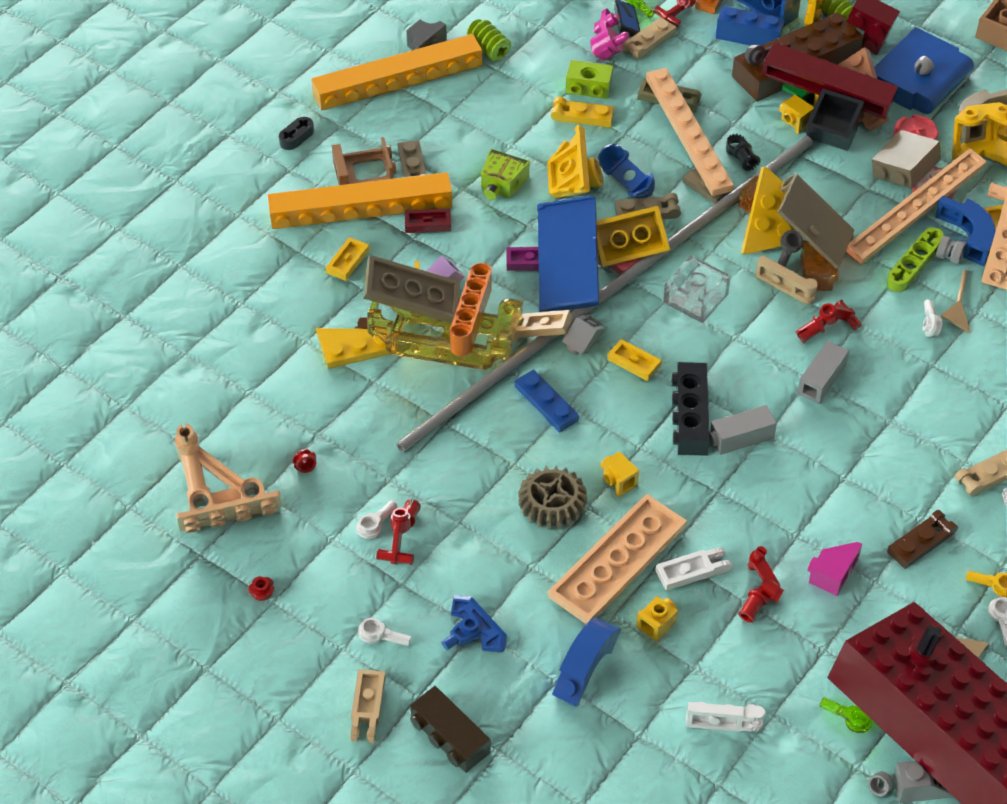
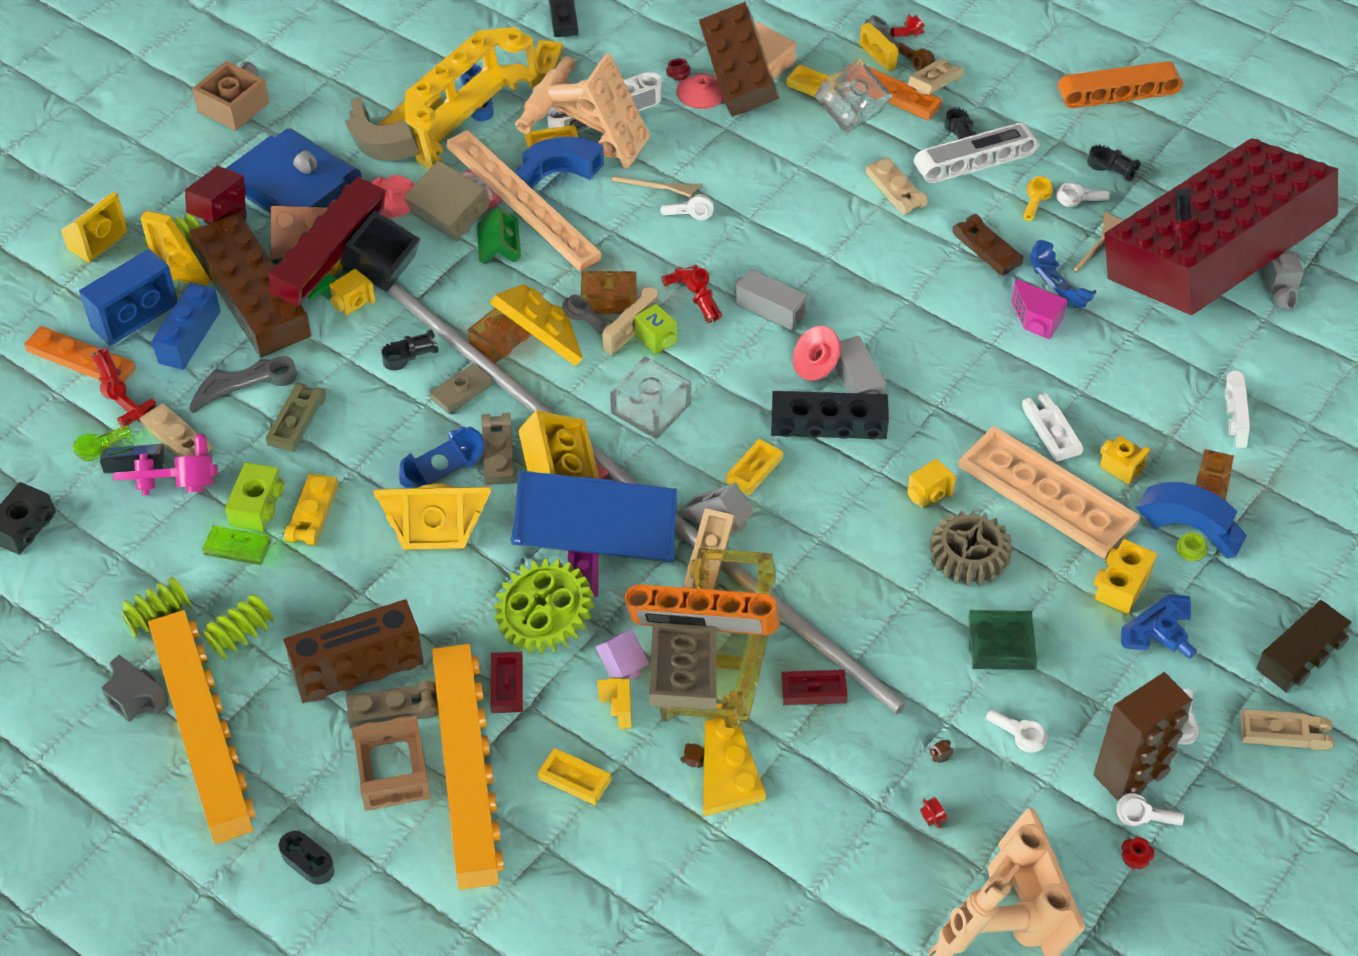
camera: 90 degrees left, 0 degrees up
red pin [376,499,421,565] -> none
lime torso [481,149,530,200] -> none
blue plate [515,369,579,433] -> none
light nougat plate [646,68,734,196] -> none
red pin [738,546,784,623] -> none
dark grey plate [745,44,782,66] -> none
dark tan door [777,173,854,269] -> none
clear neon green plate [819,697,873,733] -> none
lime beam [887,227,944,292] -> none
light grey wheel [936,235,966,264] -> none
none -> dark grey piece [189,356,297,413]
none -> clear neon green plate [202,525,271,565]
none -> lime piece [203,594,274,660]
none -> reddish brown brick [283,599,424,704]
none -> green panel [477,207,521,264]
none -> lime gear [494,558,595,655]
none -> lime brick [634,304,677,354]
none -> dark red plate [781,669,848,705]
none -> coral dish [793,326,841,381]
none -> reddish brown piece [930,740,953,763]
none -> clear green plate [968,610,1037,670]
none -> blue piece [1030,240,1097,308]
none -> yellow brick [1093,539,1158,615]
none -> reddish brown brick [1093,672,1193,801]
none -> white plate [1116,793,1184,826]
none -> lime plate [1176,532,1207,561]
none -> clear orange brick [1195,449,1234,501]

